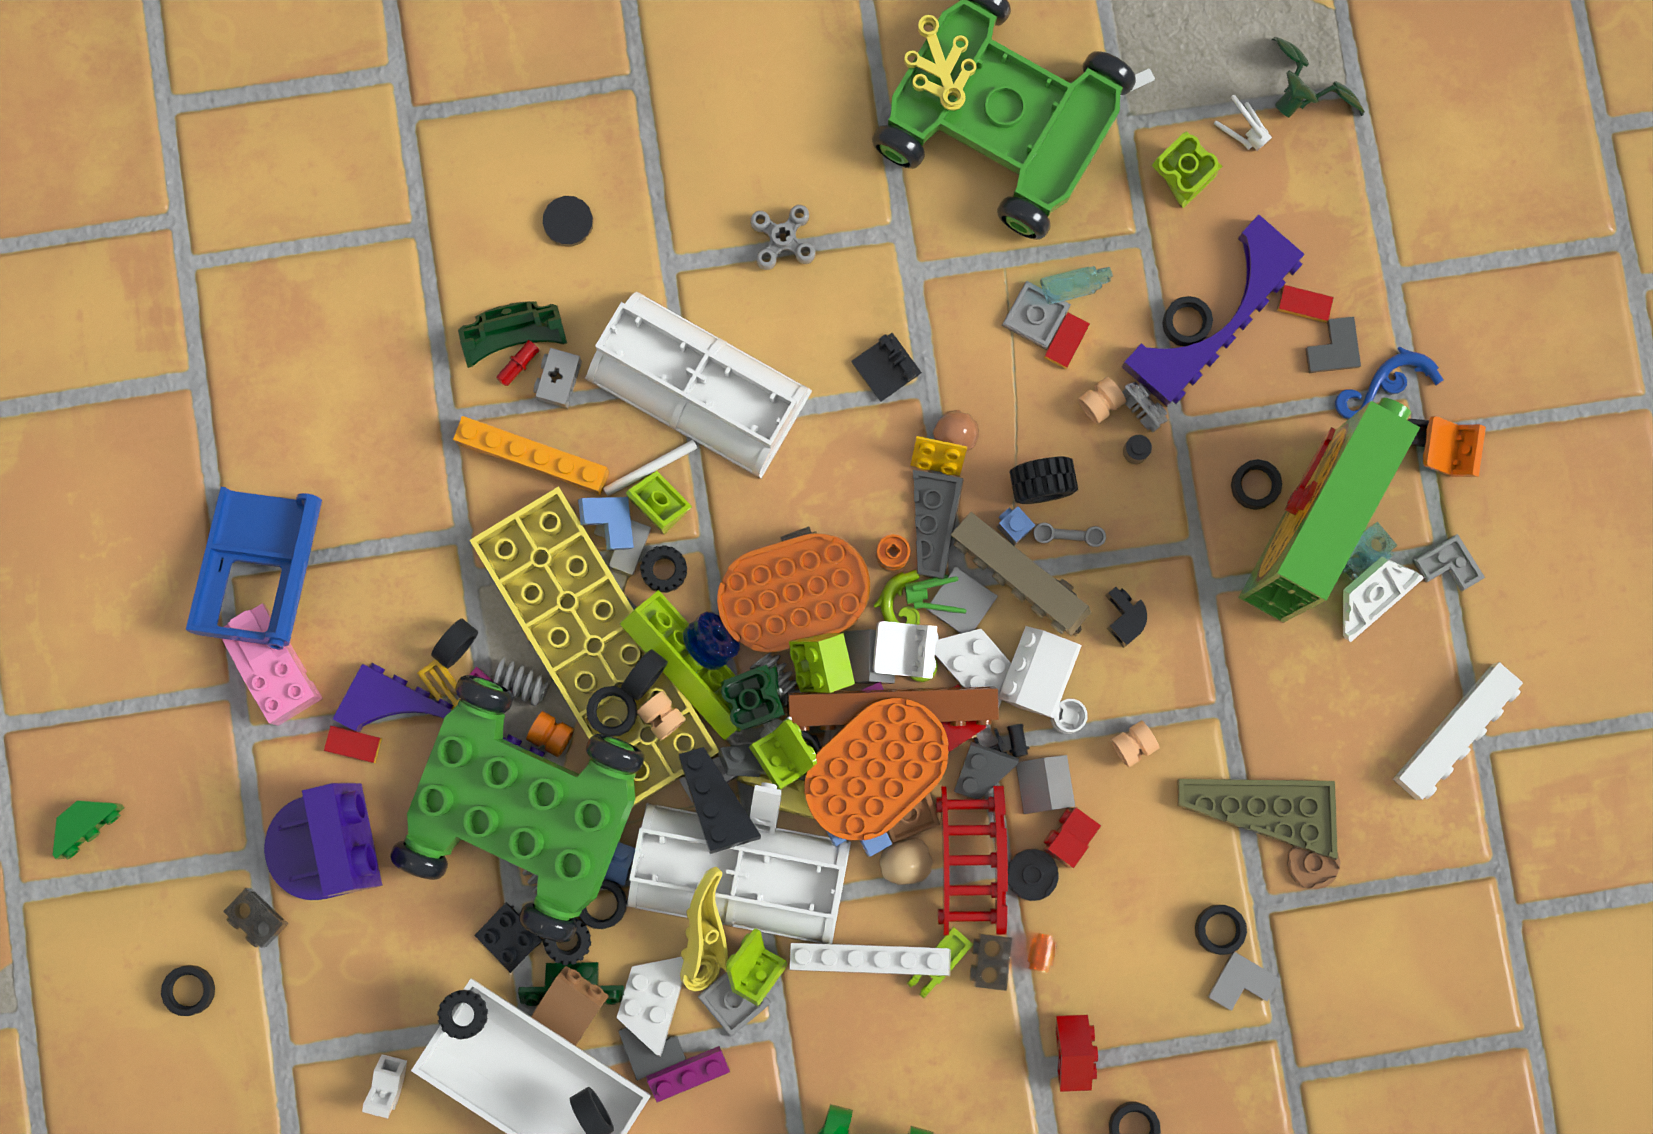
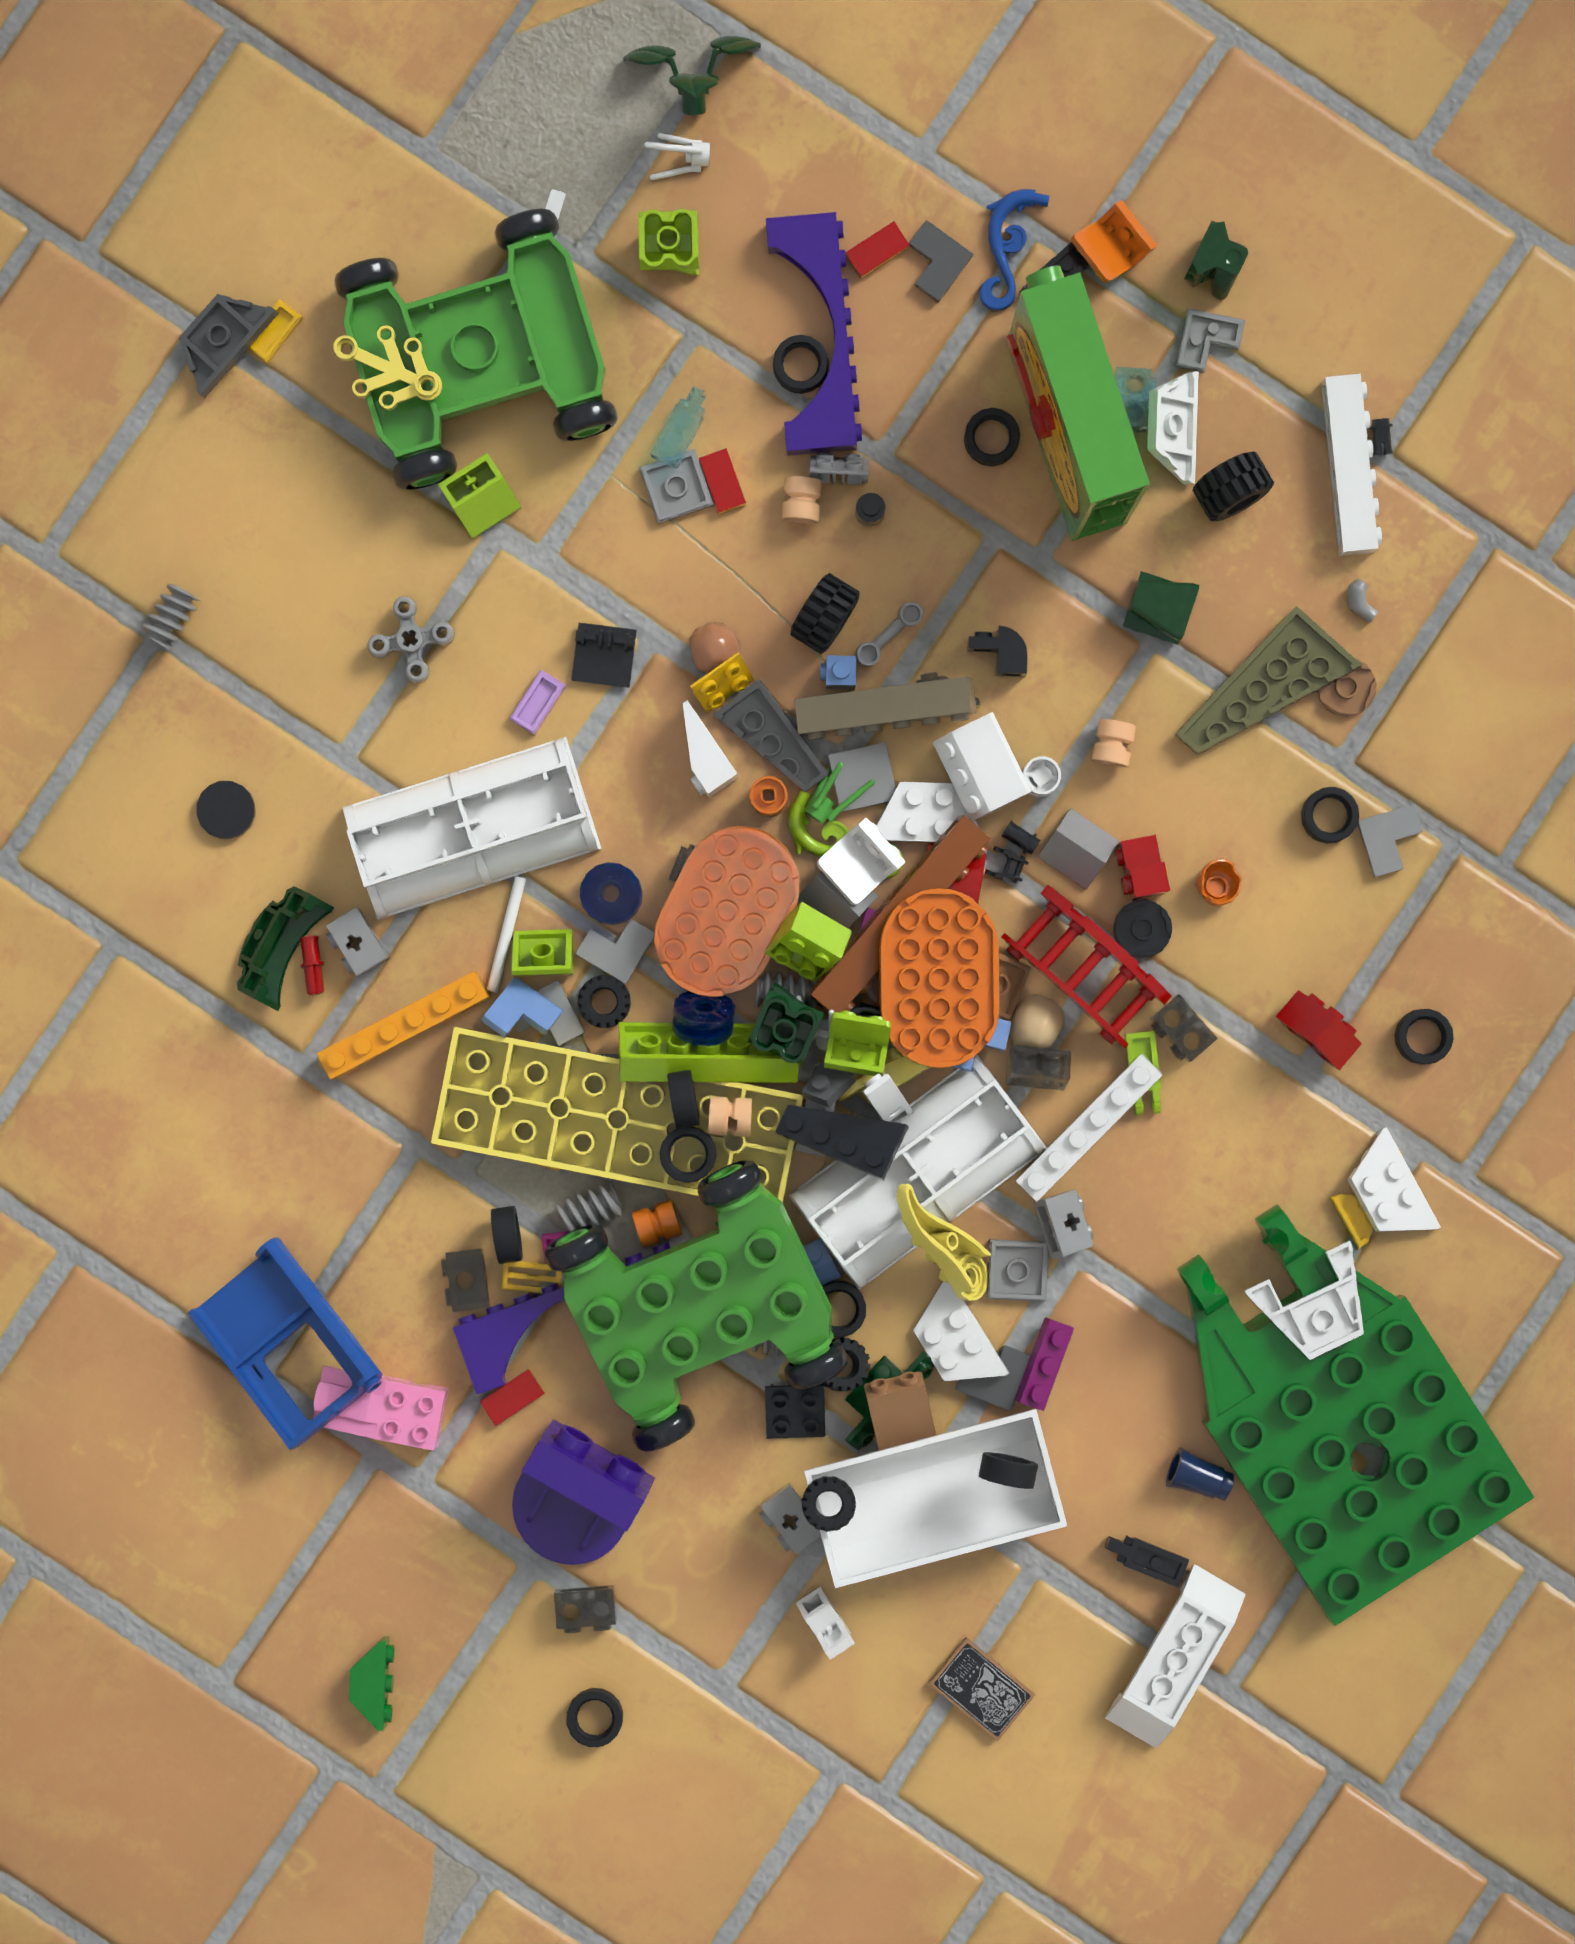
camera: 45 degrees left, 5 degrees up
lime bracket [726,928,788,1006] -> none
dark grey wing [954,742,1019,799] -> none
clear orange brick [1027,933,1058,973] -> none
none -> light grey piece [141,584,200,651]
none -> lime slope [438,453,522,539]
none -> clear smoke brick [441,1247,490,1312]
none -> lavender tile [509,670,566,735]
none -> light grey tile [575,919,654,984]
none -> clear blue wheel [580,862,643,925]
none -> white slope [682,700,738,798]
none -> light grey brick [759,1482,821,1555]
none -> clear smoke brick [1006,1045,1071,1091]
none -> light grey brick [1033,1190,1094,1259]
none -> dark green piece [1123,571,1199,645]
none -> dark green piece [1184,221,1248,300]
none -> black tyre [1192,451,1274,521]
none -> orange hair [1197,859,1242,906]
none -> light grey arm [1347,579,1379,623]
none -> black pin [1369,418,1393,456]

